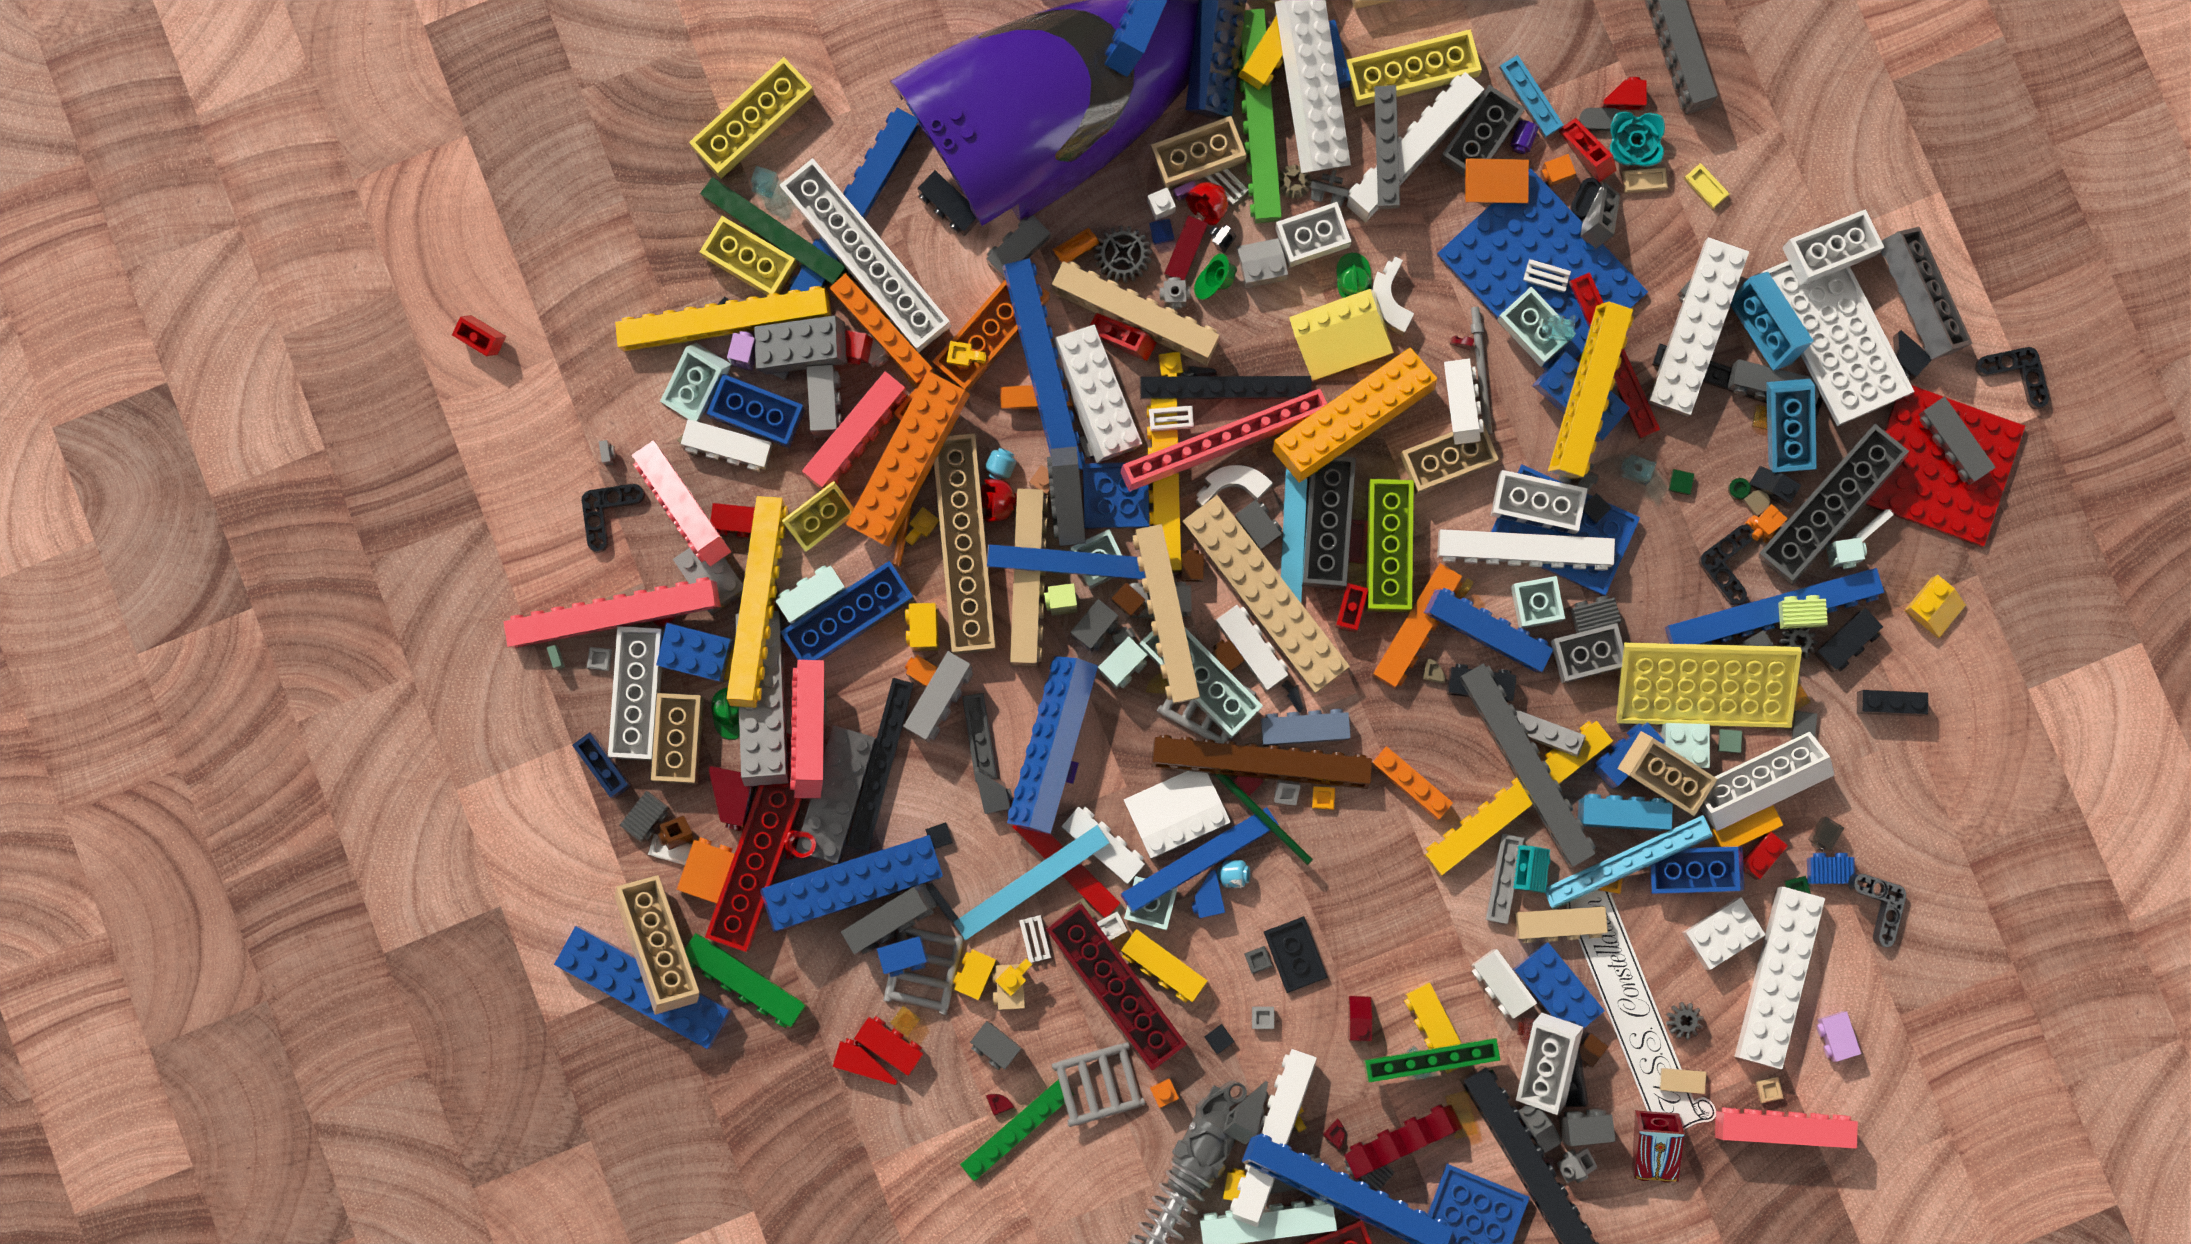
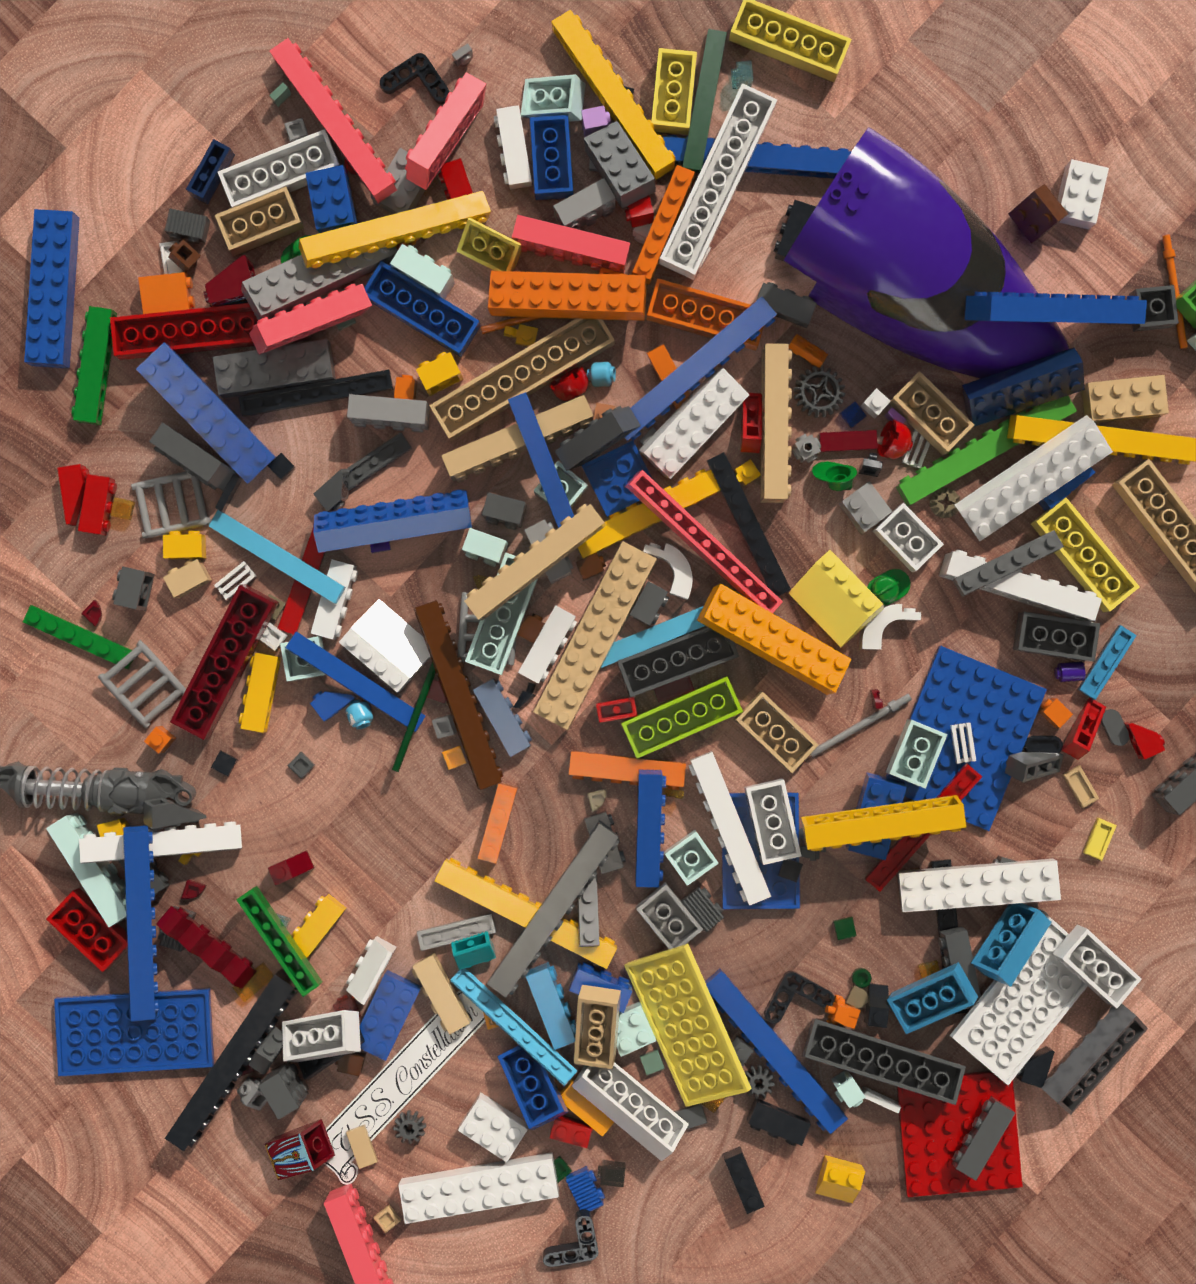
camera: 55 degrees right, 5 degrees up
tan brick [615,875,699,1015] -> none
red piece [784,831,816,860] -> none
blue brick [877,936,929,977] -> none
yellow plate [947,341,987,367] -> none
yellow plate [995,958,1033,996] -> none
yellowish green brick [1044,583,1078,616] -> none
reddish brown brick [1111,582,1146,618] -> none
light grey plate [1112,626,1135,646] -> none
white tile [1149,406,1194,432] -> none
black bar [1181,366,1217,376] -> none
light grey plate [1252,1007,1274,1029] -> none
black tile [1263,916,1328,993] -> none
dark grey hips [1310,169,1349,207] -> none
white brick [1444,358,1484,444] -> none
orange tile [1465,159,1529,203] -> none
clear light blue brick [1542,315,1576,342] -> none
teal brick [1610,112,1665,167] -> none
clear light blue brick [1621,454,1657,486] -> none
yellowish green brick [1778,595,1828,629] -> none
lavender brick [1816,1011,1861,1062] -> none
black beam [1975,347,2049,409] -> none

